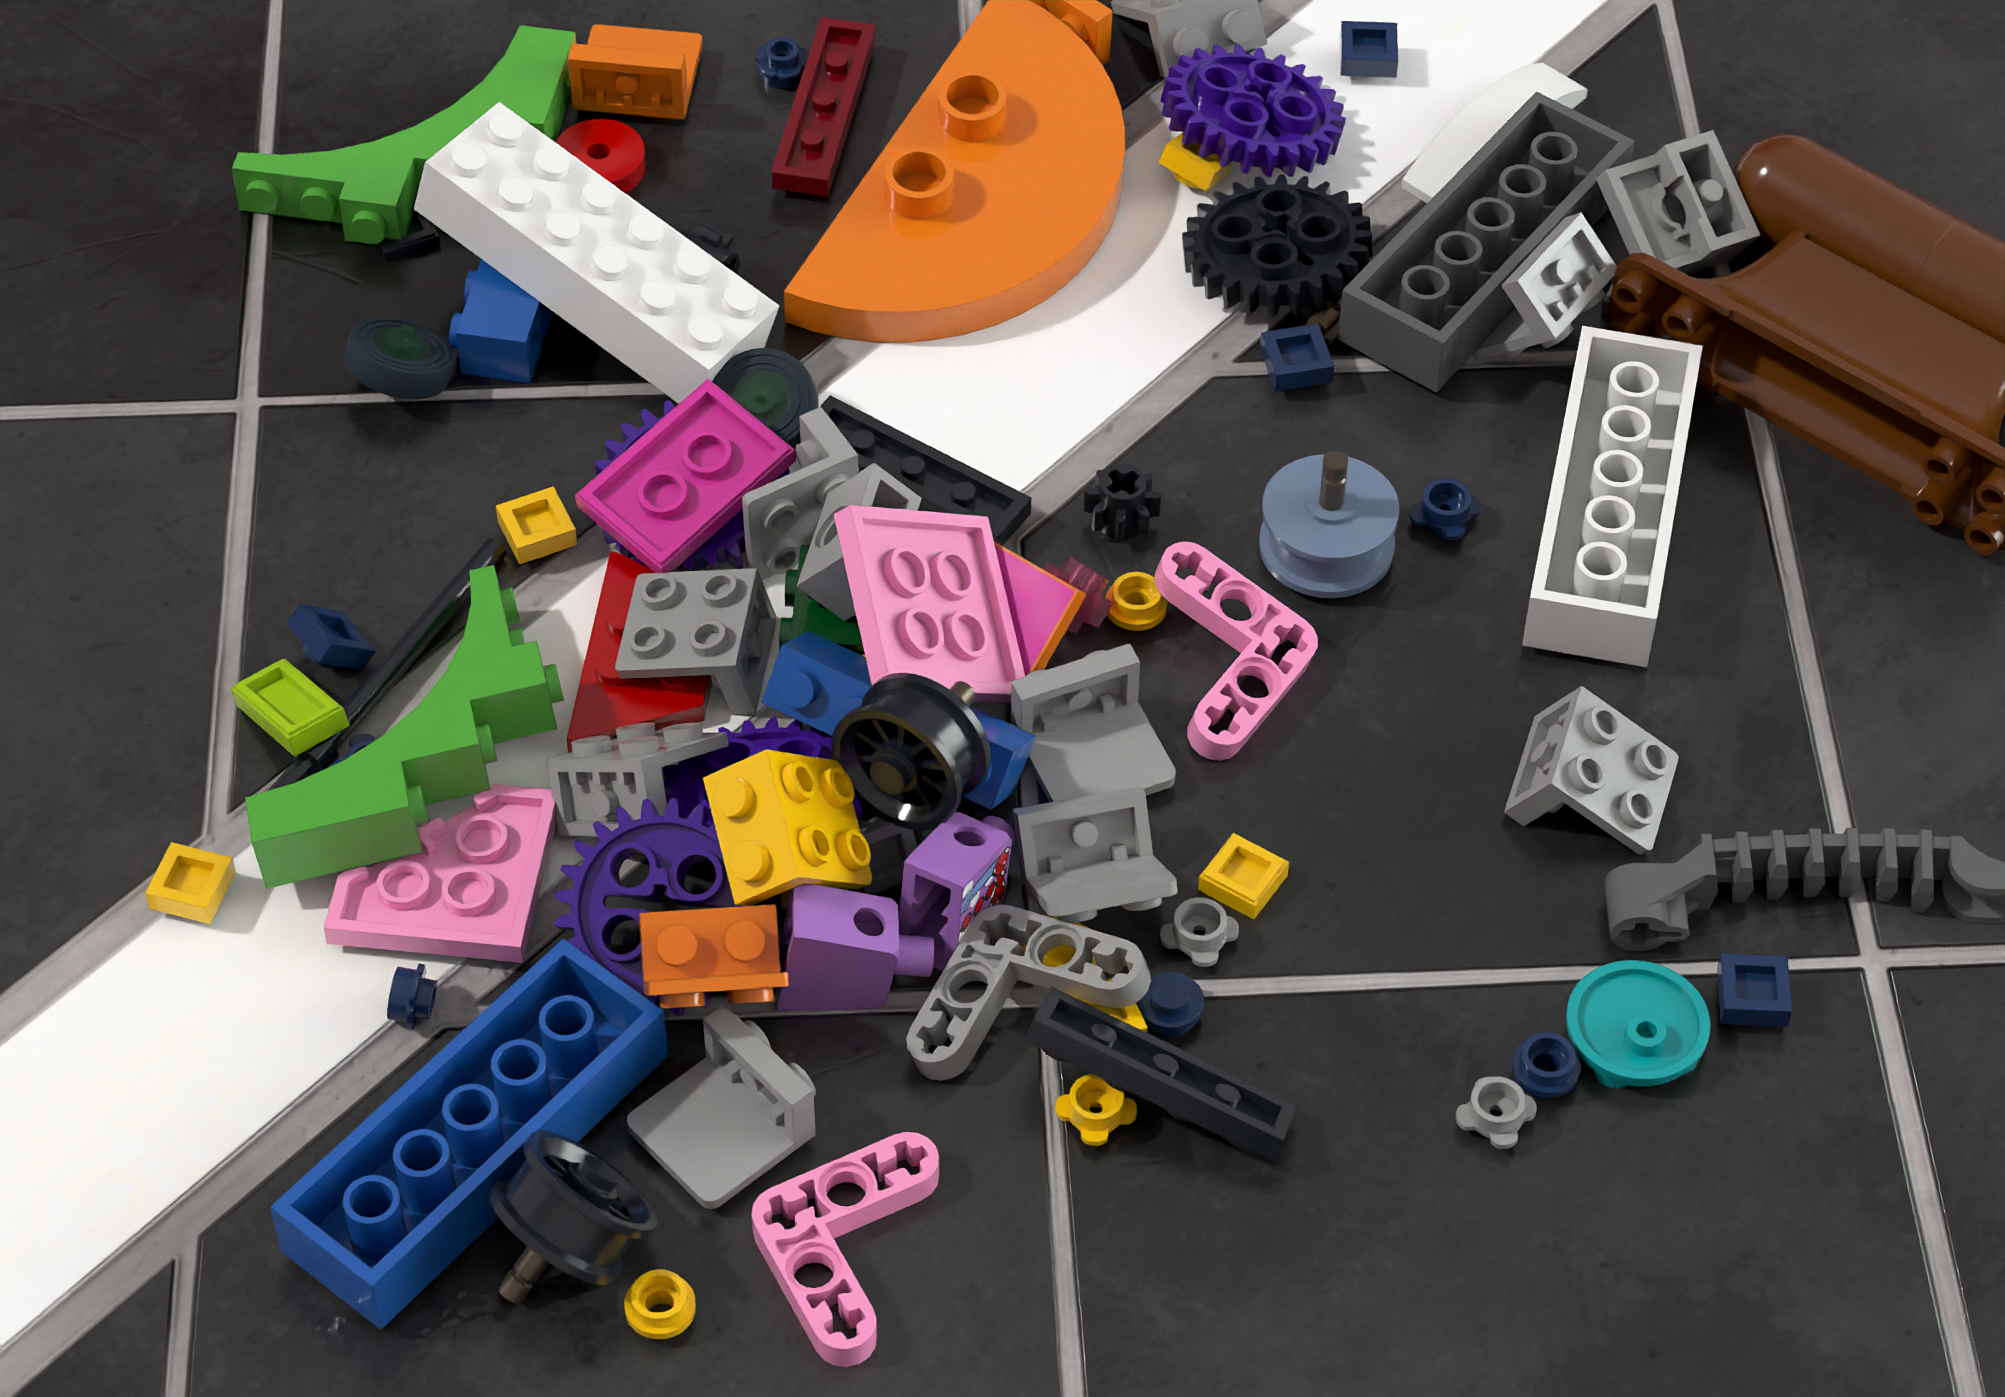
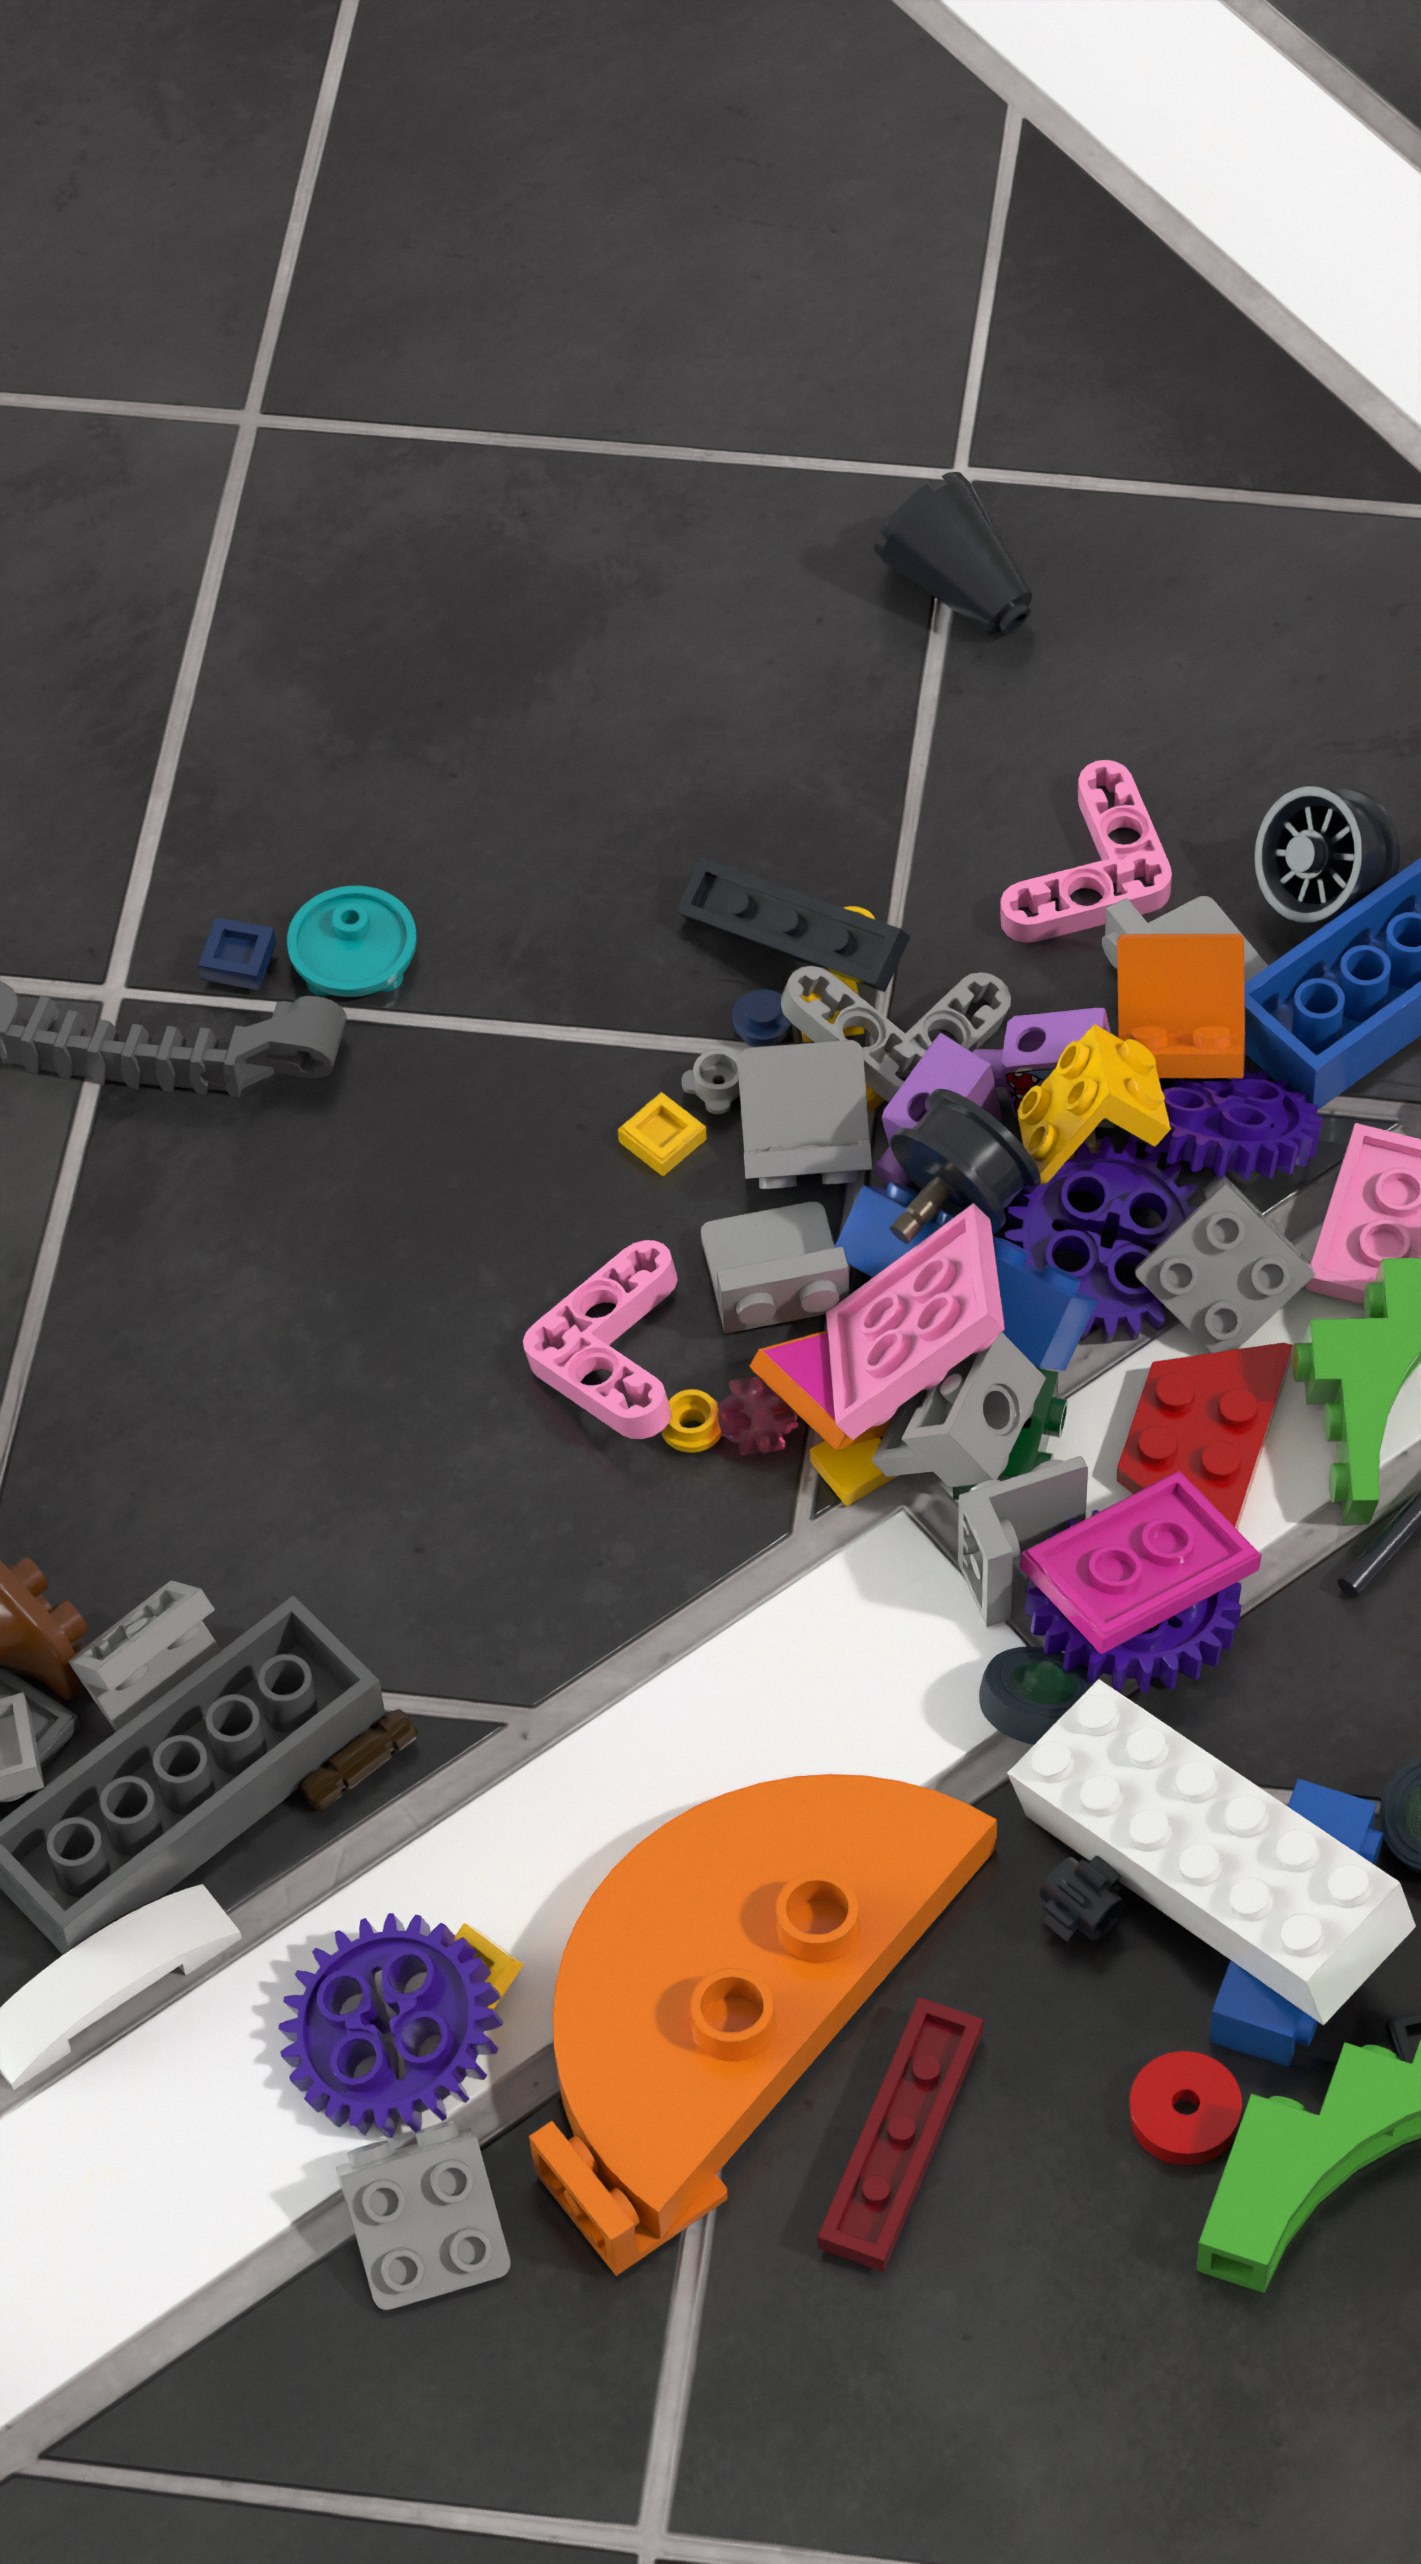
camera: 165 degrees left, 5 degrees up
yellow plate [496,486,577,564] -> none
orange bracket [568,24,703,120] -> none
light grey bracket [615,568,777,715] -> none
yellow plate [624,1269,696,1339] -> none
dark blue plate [755,37,809,89] -> none
black plate [796,395,1032,546] -> none
black gear [1084,464,1161,541] -> none
black gear [1182,174,1373,317] -> none
sand blue wheel [1259,451,1400,598] -> none
dark blue plate [1260,323,1334,392] -> none
dark blue plate [1340,21,1398,78] -> none
dark blue plate [1409,478,1482,540] -> none
light grey plate [1456,1077,1537,1149] -> none
light grey bracket [1504,686,1679,855] -> none
dark blue plate [1512,1032,1581,1098] -> none
white brick [1522,326,1703,667] -> none

